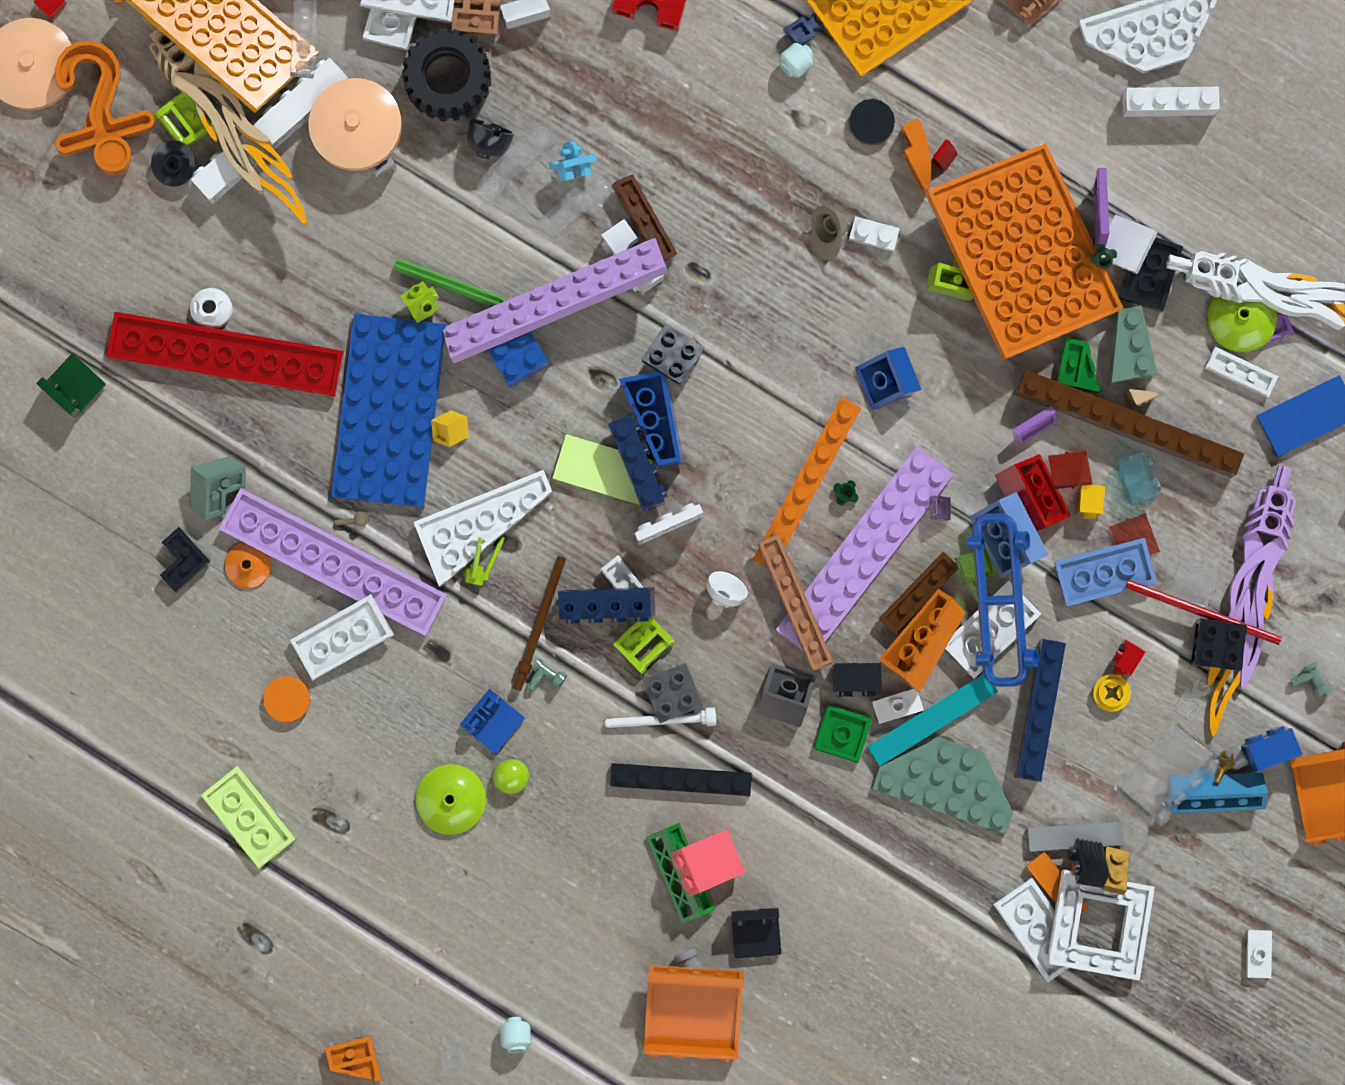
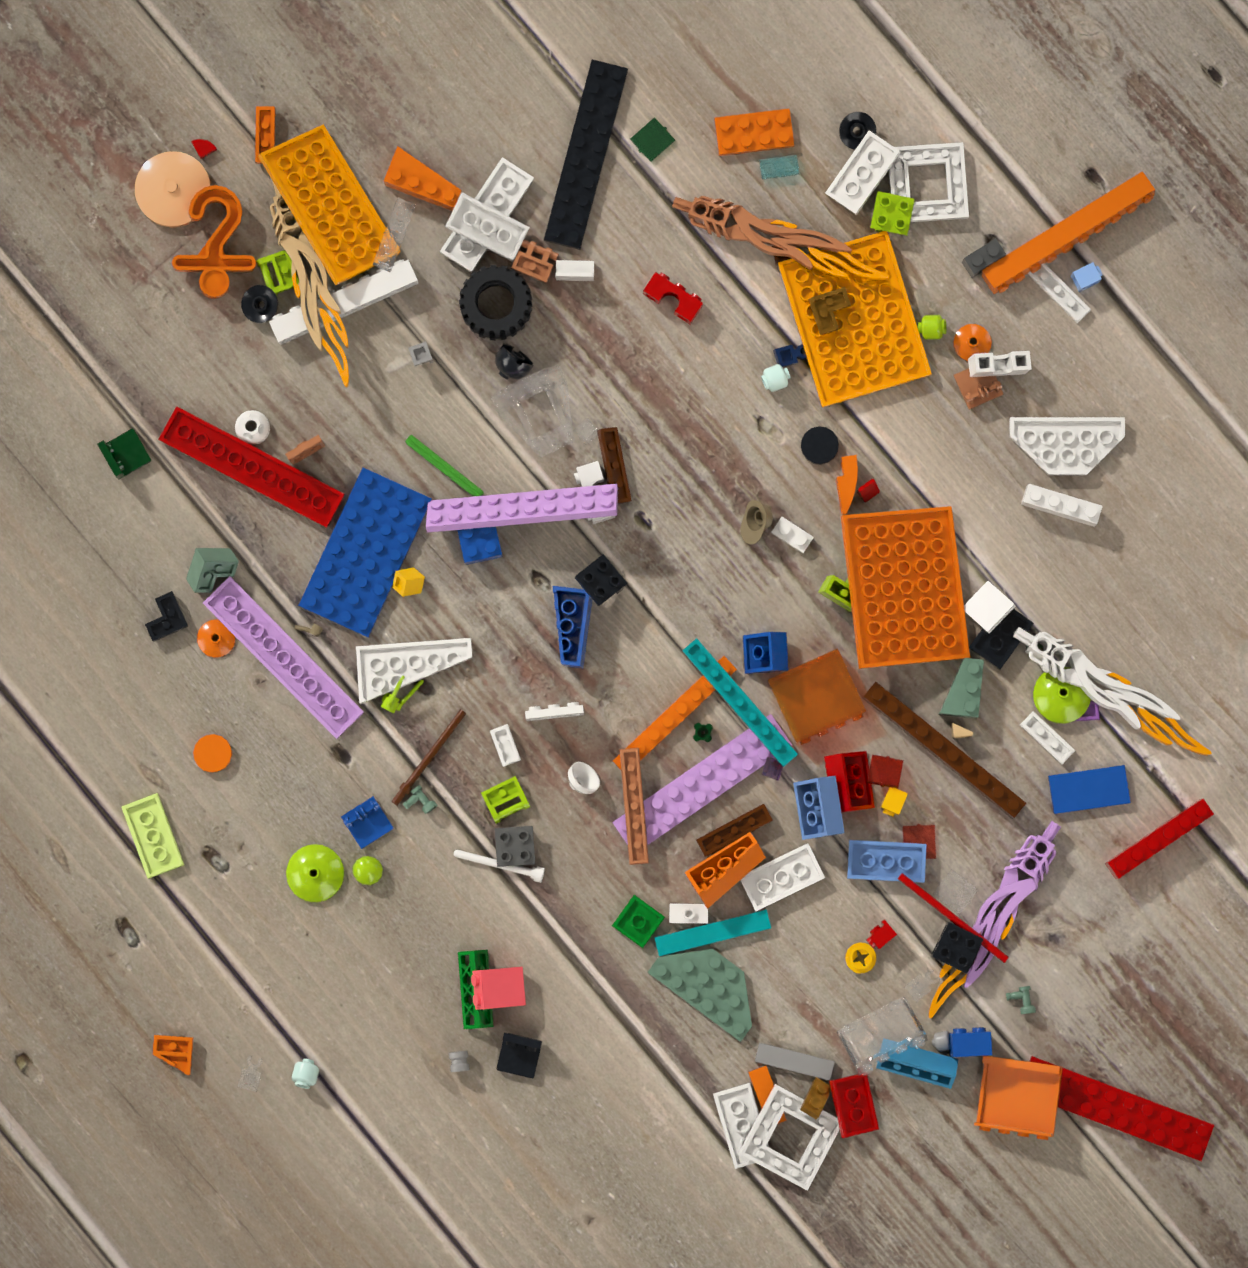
camera: 25 degrees right, 0 degrees up
white tile [290,594,394,681] -> none
light nougat dish [308,78,402,171] -> none
lime brick [400,281,441,323] -> none
medium azure hips [549,141,596,181] -> none
yellowish green tile [553,434,655,505] -> none
dark blue brick [558,587,655,624] -> none
dark blue brick [608,415,667,513] -> none
black plate [610,763,752,796] -> none
orange panel [643,965,744,1062] -> none
dark grey slope [756,663,816,728] -> none
black brick [833,663,882,697] -> none
clear neon green brick [954,548,994,586] -> none
blue bar [967,513,1039,687] -> none
medium lavender tile [1012,405,1058,445] -> none
dark blue brick [1015,639,1066,782] -> none
green wing [1056,338,1101,393] -> none
black brick [1068,838,1110,888] -> none
dark green plate [1090,244,1117,269] -> none
medium lavender tile [1093,168,1109,247] -> none
clear light blue brick [1115,451,1161,506] -> none
pearl gold hand [1214,751,1235,784] -> none
white plate [1246,930,1272,978] -> none
none -> nougat plate [285,435,325,465]
none -> teal plate [682,638,798,767]
none -> clear orange panel [767,648,866,745]
none -> red tile [829,1072,879,1138]

